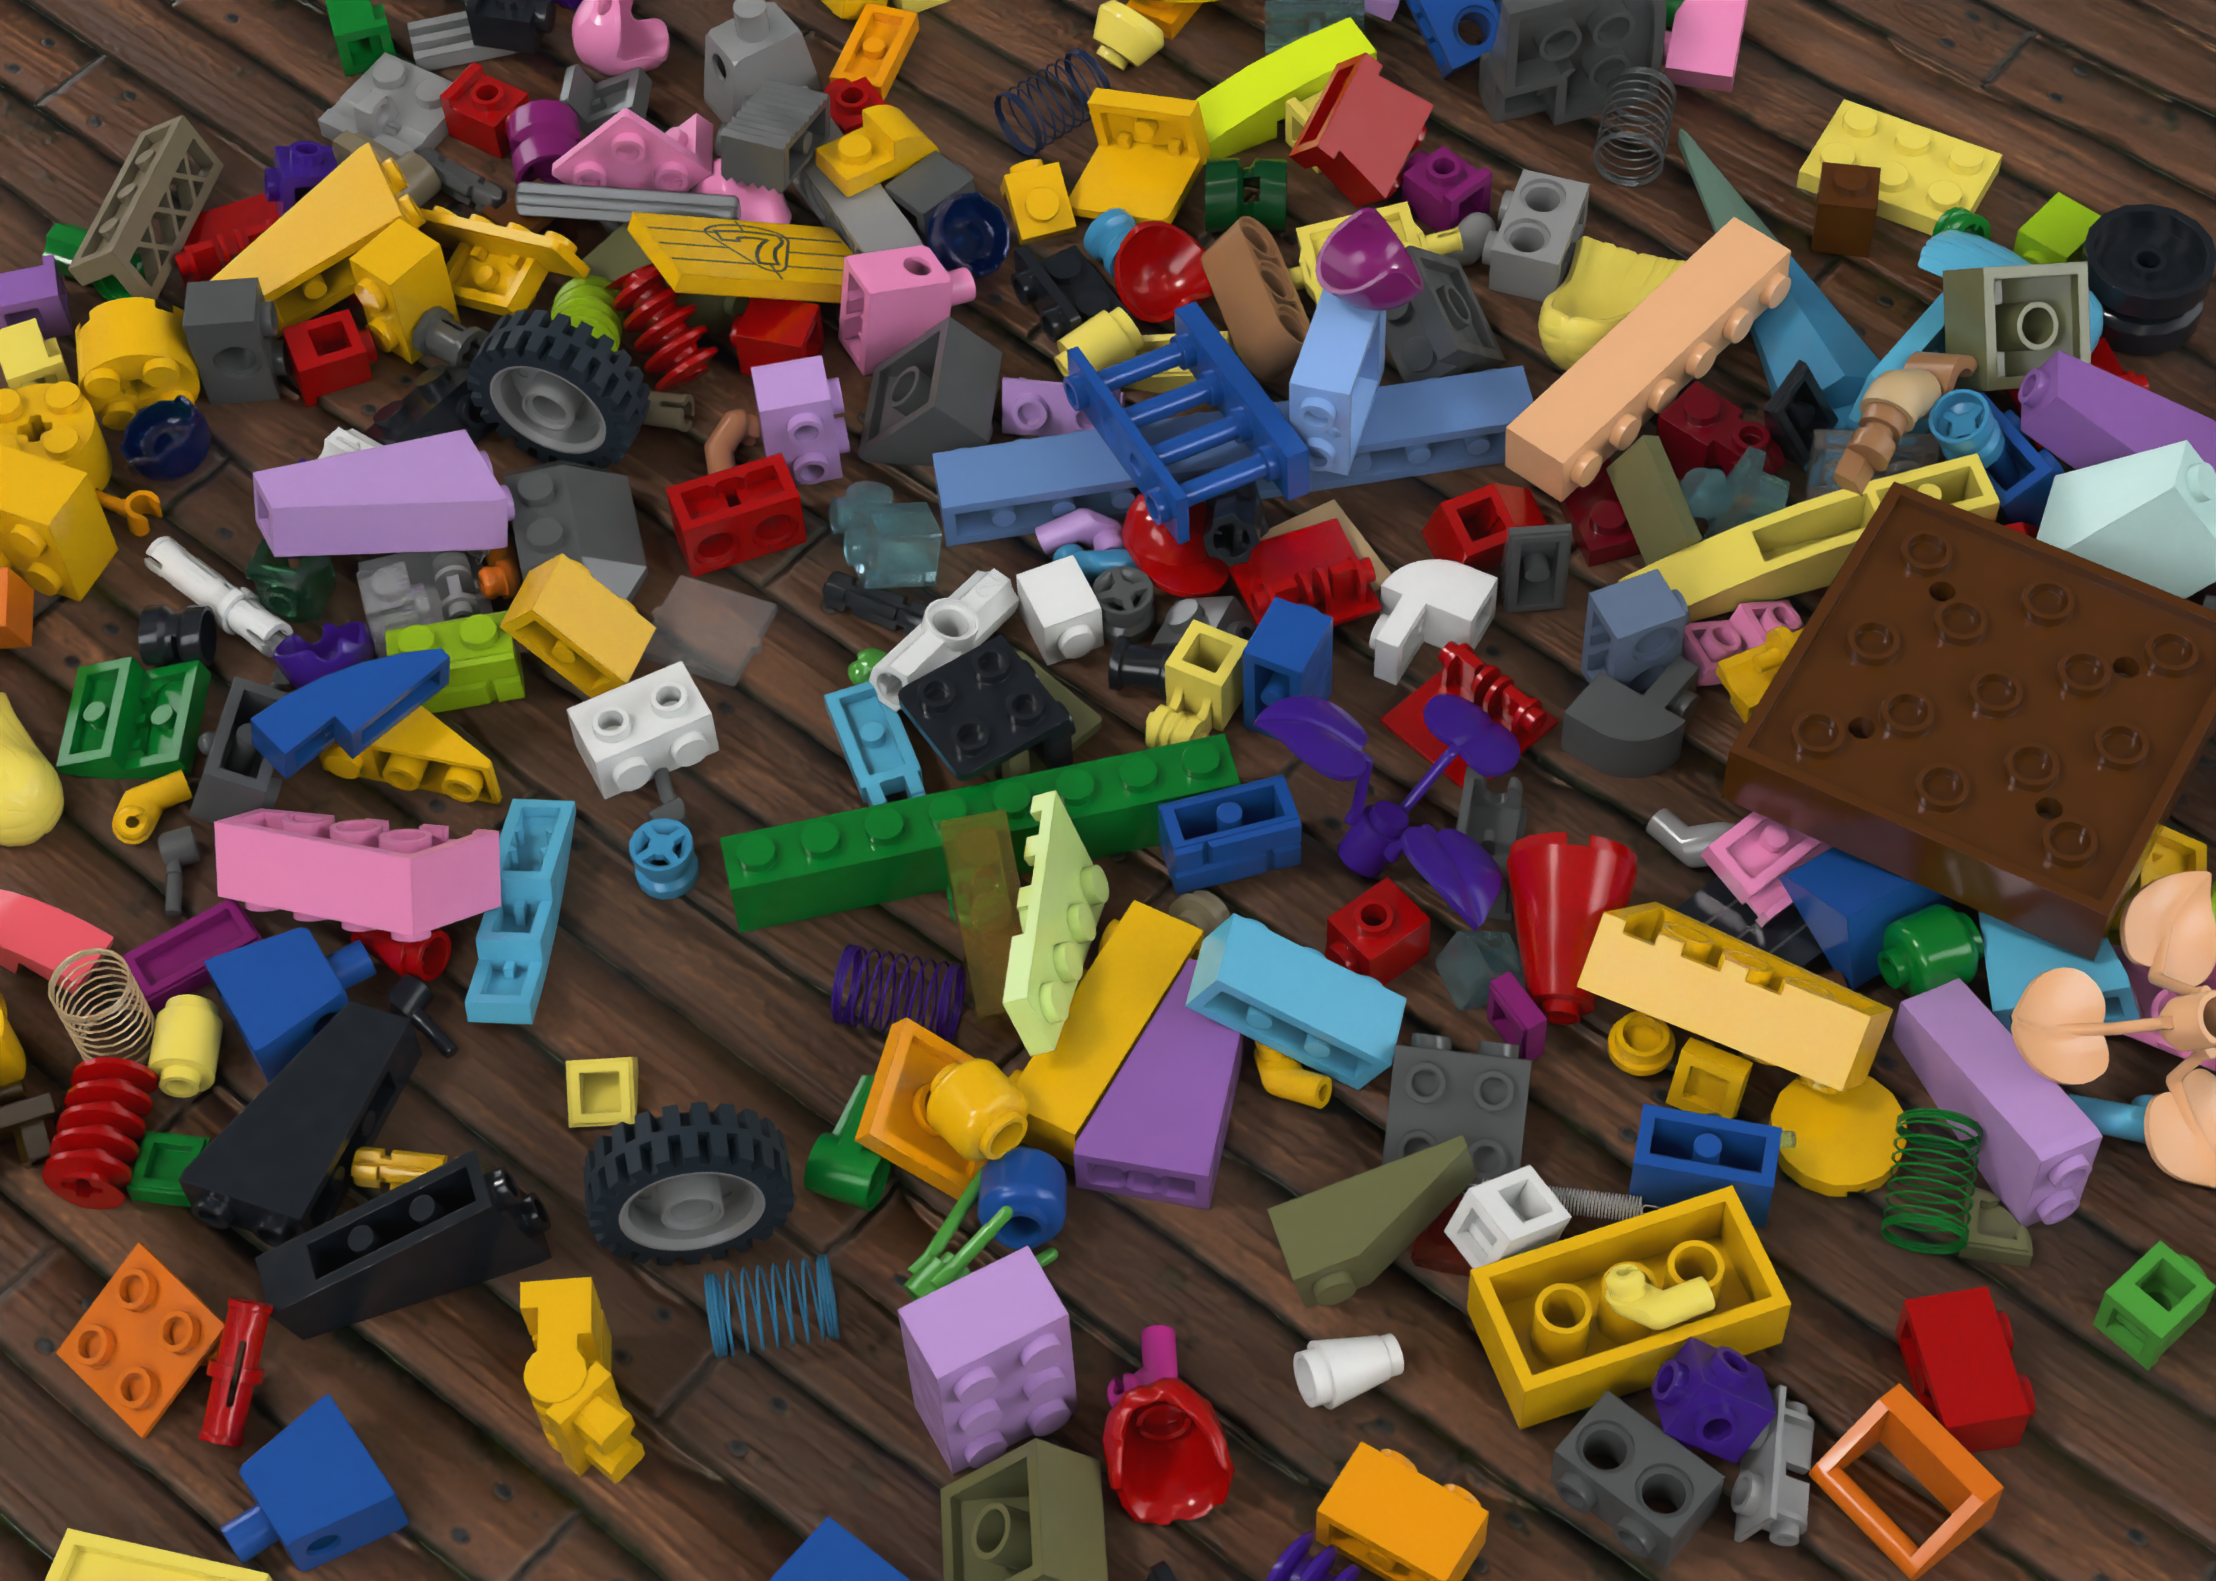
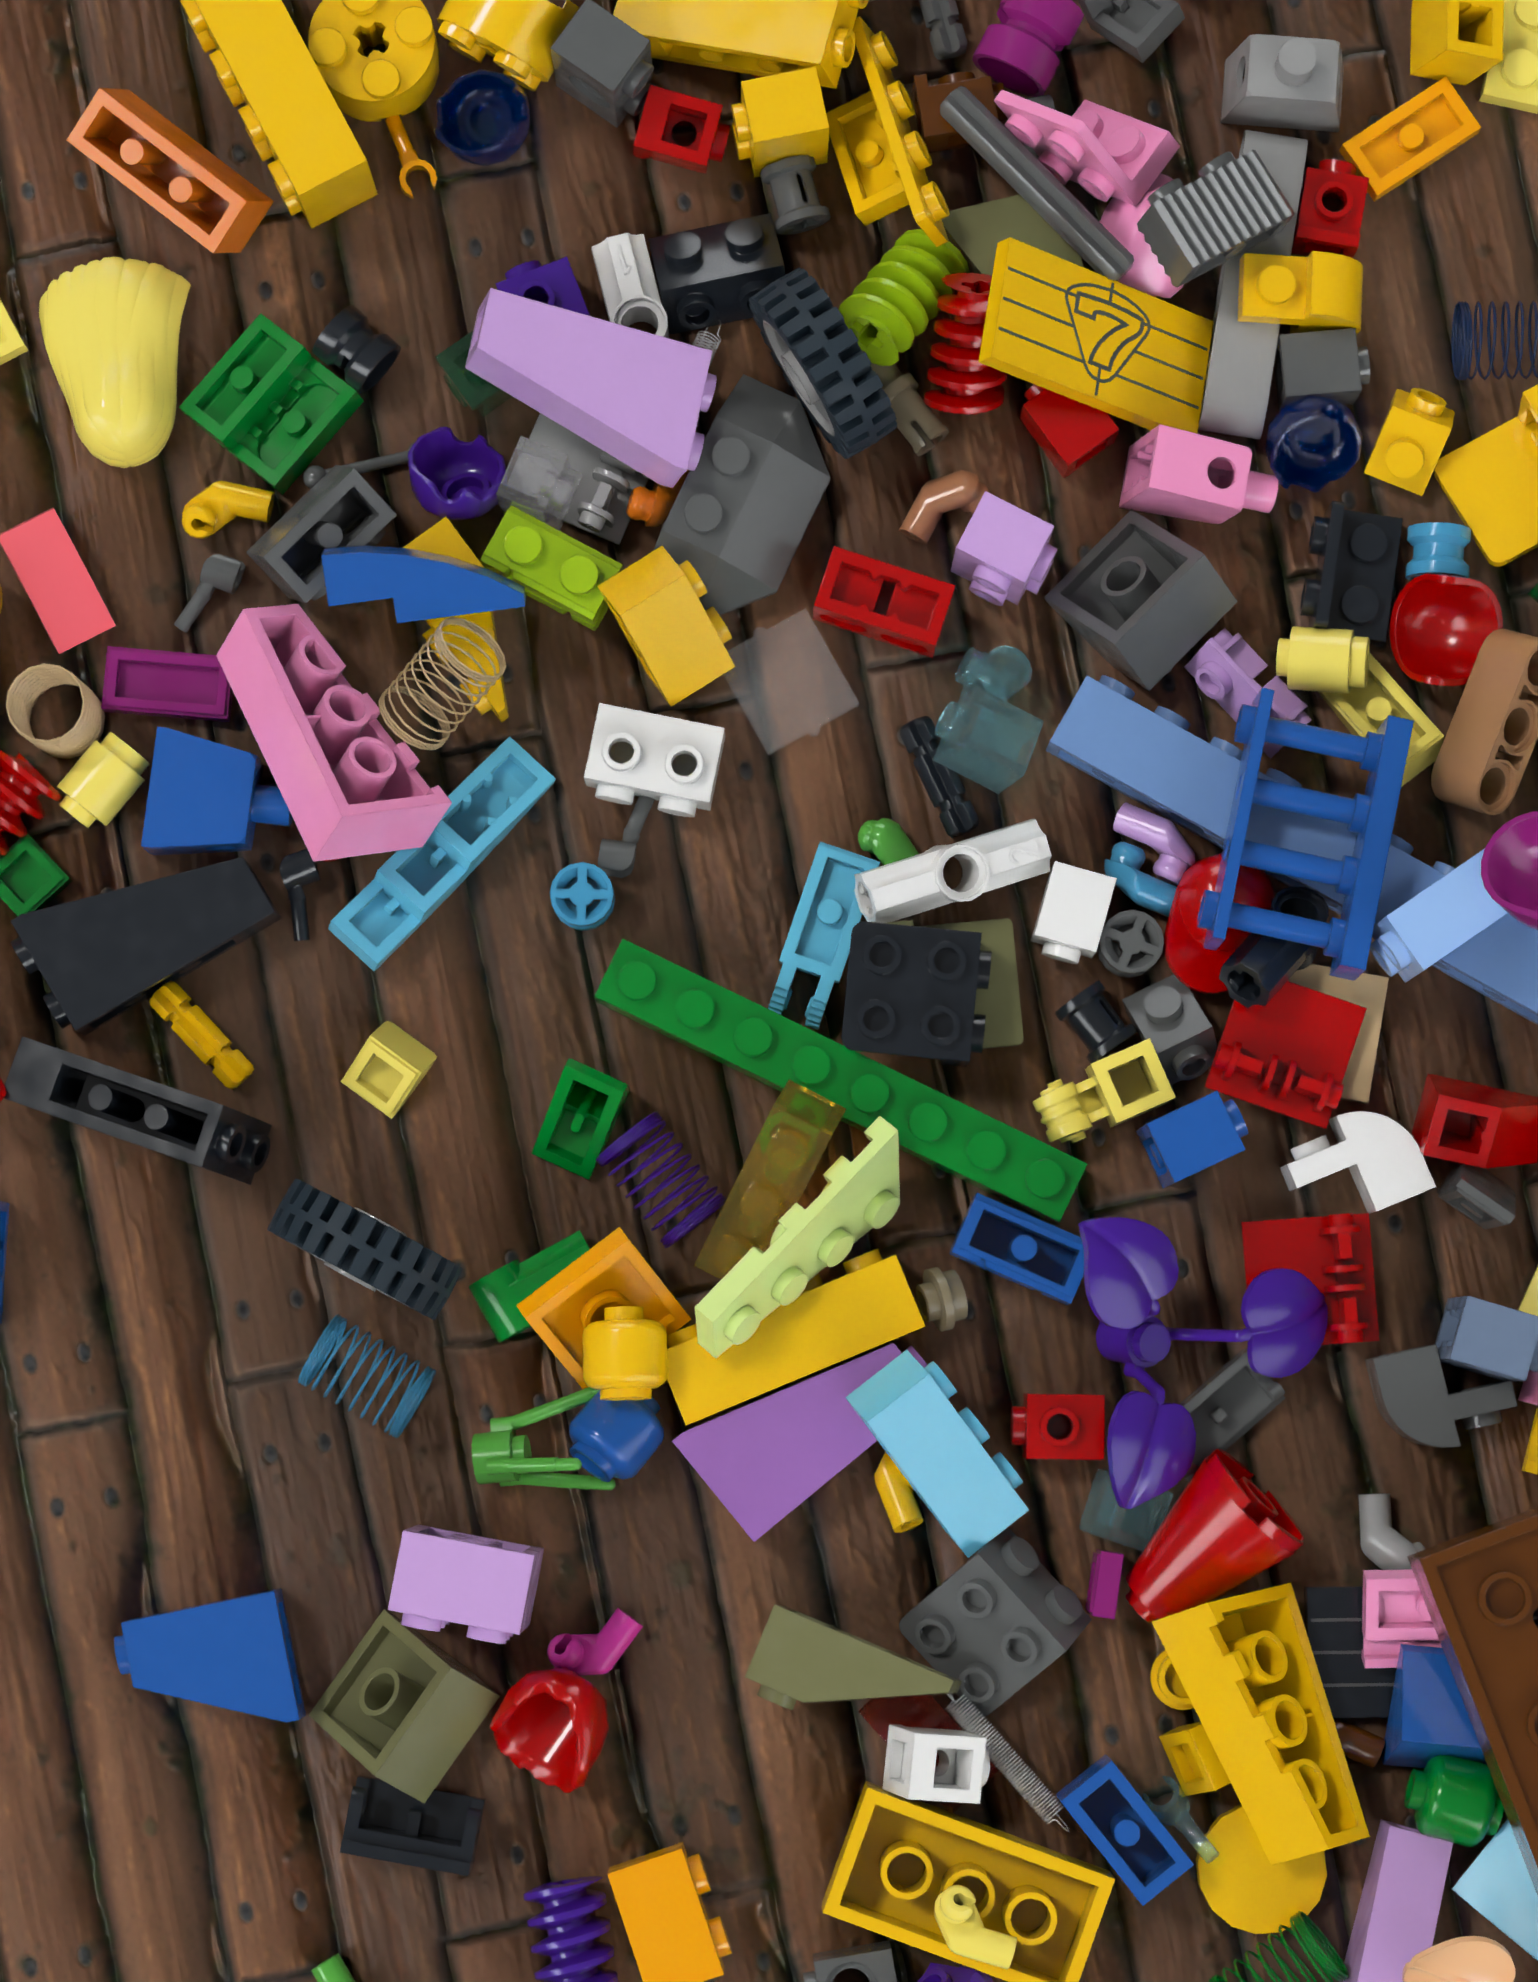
camera: 35 degrees right, 30 degrees up
white pin [144,536,293,657] -> none
yellow hips [520,1277,645,1484] -> none
white cone [1293,1333,1404,1410] -> none
none -> tan piece [378,617,506,750]
none -> green slope [531,1058,631,1180]

